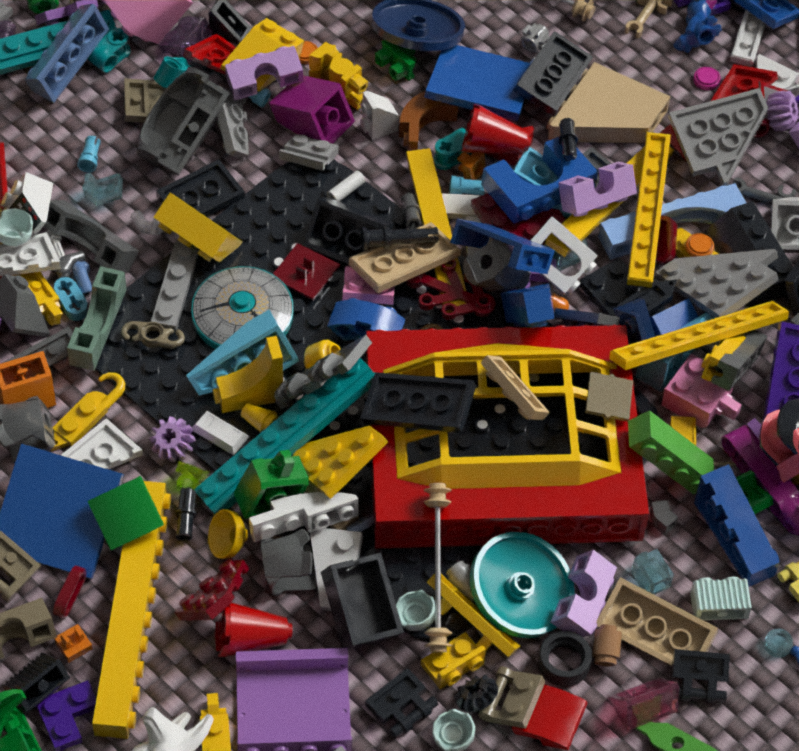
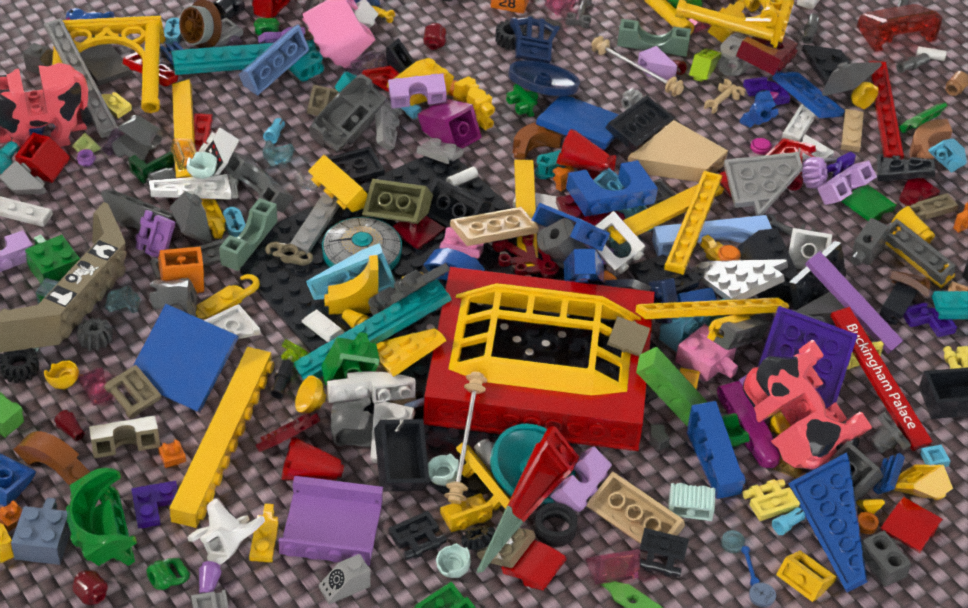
camera: 10 degrees right, 10 degrees down
black brick [1,653,70,713] -> none
dark red tile [53,565,87,618] -> none
flat silver arm [55,251,86,279] -> none
medium blue arm [72,261,92,294] -> none
green slope [87,476,164,550] -> none
lavender gear [149,416,196,462] -> none
white slope [360,91,399,140] -> none
black pin [361,226,439,251] -> none
black plate [361,372,476,433] -> none
dark grey pin [401,193,422,229] -> none
medium azure pin [449,175,485,196] -> none
tan plate [481,355,549,420] -> none
black axle [558,118,578,162] -> none
lavender arch [558,161,637,217] -> none
medium nougat brick [592,624,622,667] -> none
clear light blue brick [631,549,674,595] -> none
dark red tile [655,216,677,265] -> none
none -> olive slope [362,179,433,224]
none -> red plate [477,426,580,573]

